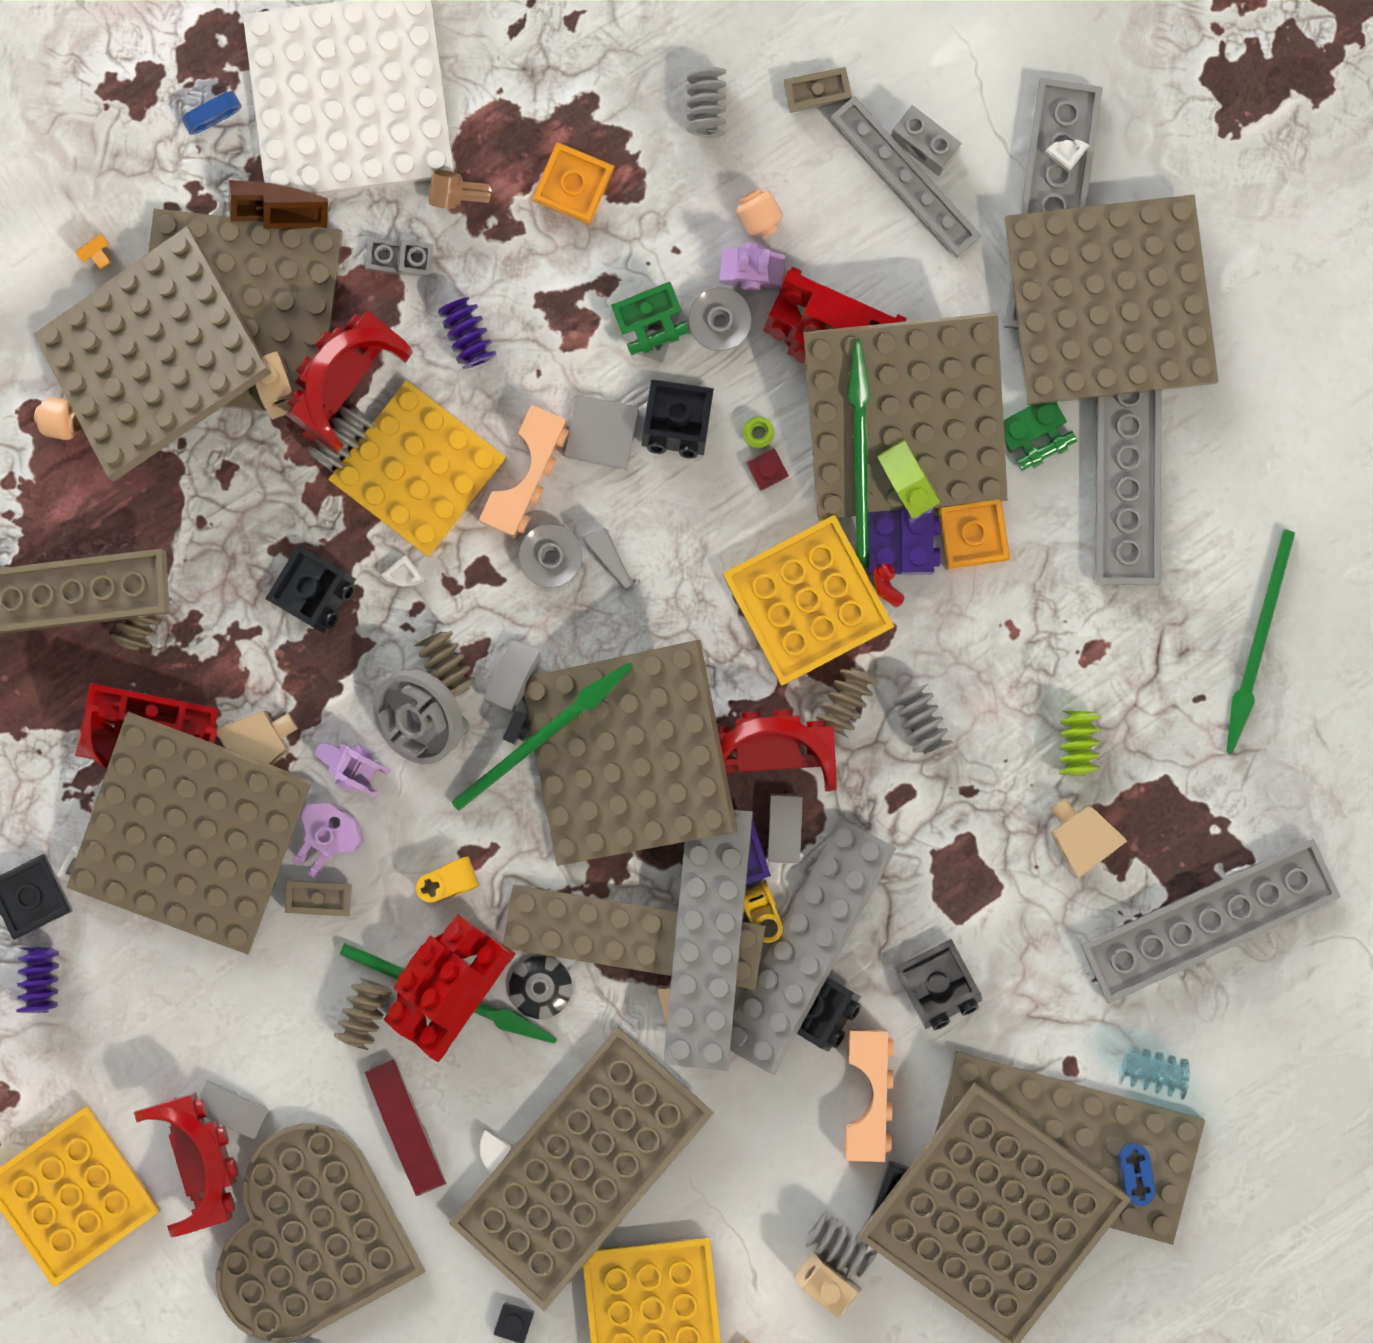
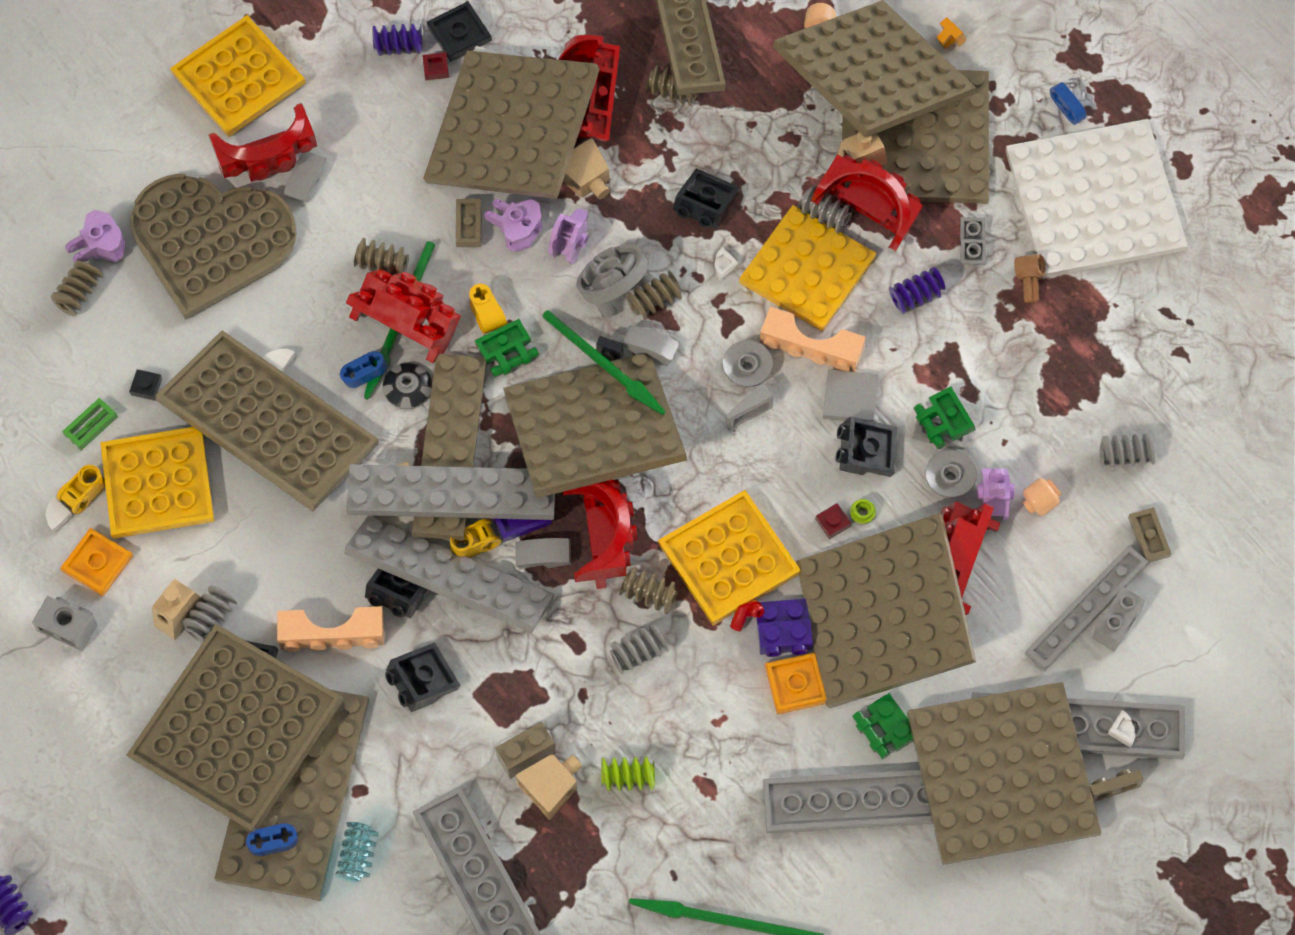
camera: 90 degrees right, 20 degrees down
reddish brown slope [229,180,328,229] -> none
dark red slope [365,1059,447,1197] -> none
light orange tile [532,142,615,226] -> none
green piece [848,340,871,568] -> none
lime slope [877,439,941,519] -> none
none -> blue beam [340,351,388,388]
none -> dark red plate [422,52,449,81]
none -> green plate [475,319,539,378]
none -> dark tan brick [495,722,556,779]
none -> dark tan plate [1090,769,1144,802]

